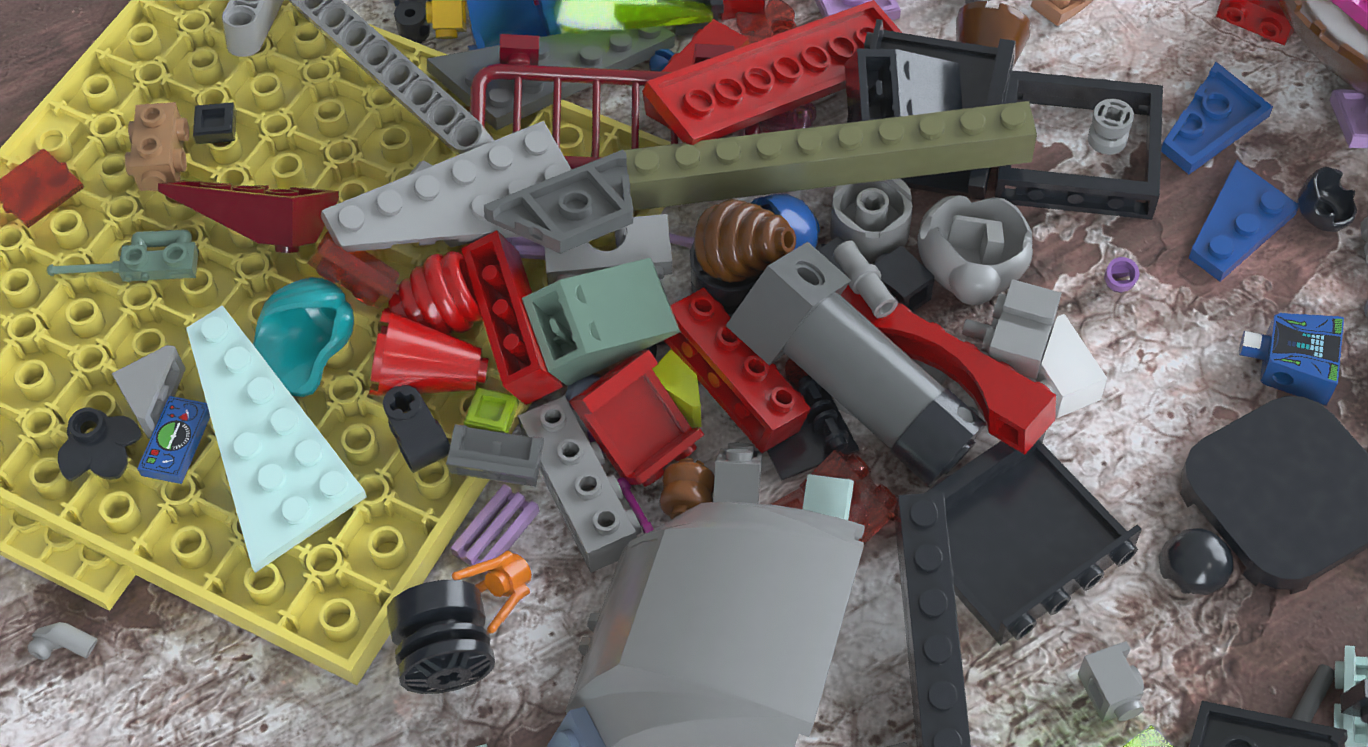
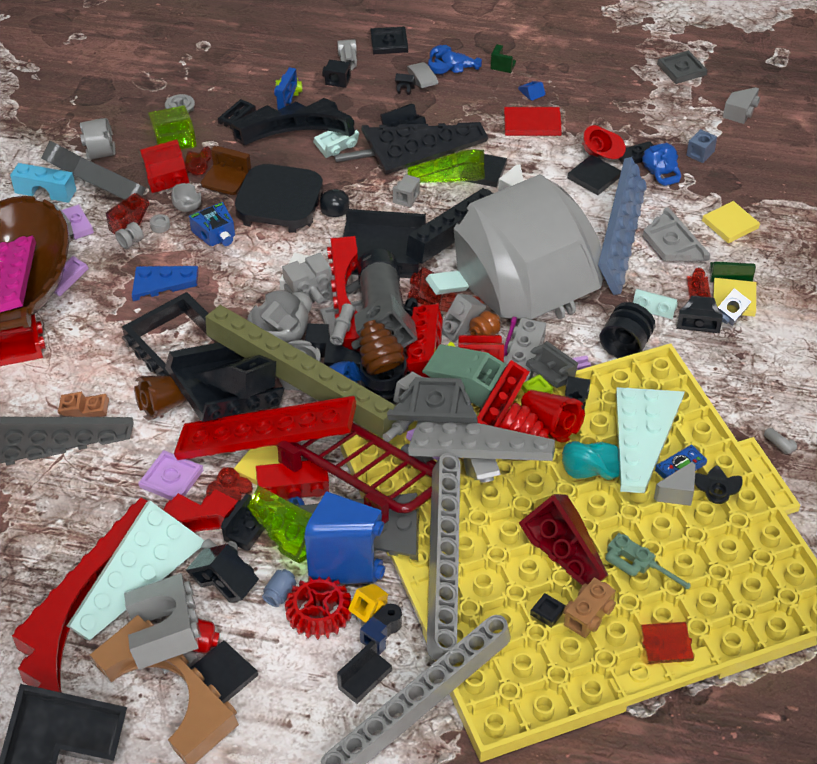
camera: 140 degrees left, 10 degrees down
clear red bracket [307,231,399,309] -> none
orange plant [452,550,532,634] -> none
light grey wheel [1088,99,1134,155] -> none
medium lavender hinge [1104,257,1140,293] -> none
blue wing [1161,62,1273,175] -> none
black hair [1297,166,1358,232] -> none

